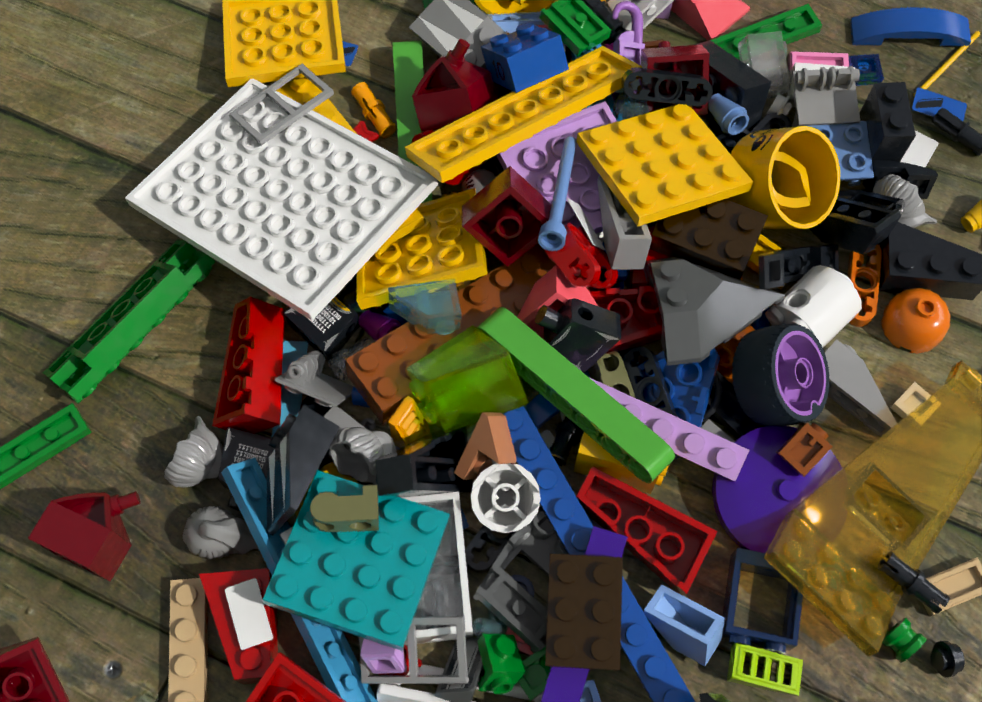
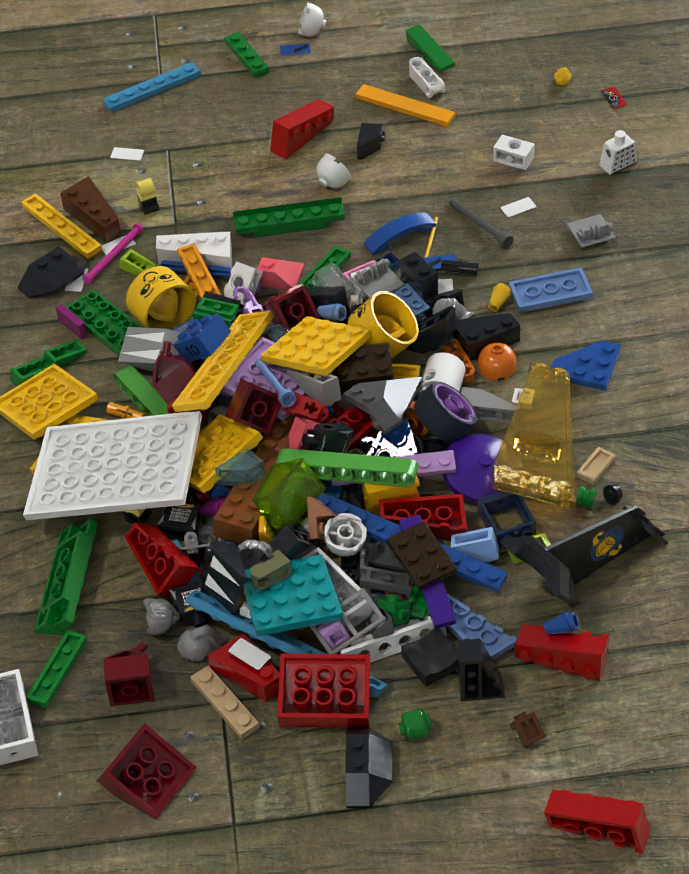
camera: 30 degrees left, 20 degrees down
light grey window [229,64,334,146] -> none
black beam [621,67,713,106] -> none
black slope [758,244,839,289] -> none
dark orange bracket [776,423,833,477] -> none
black pin [877,551,950,614] -> none

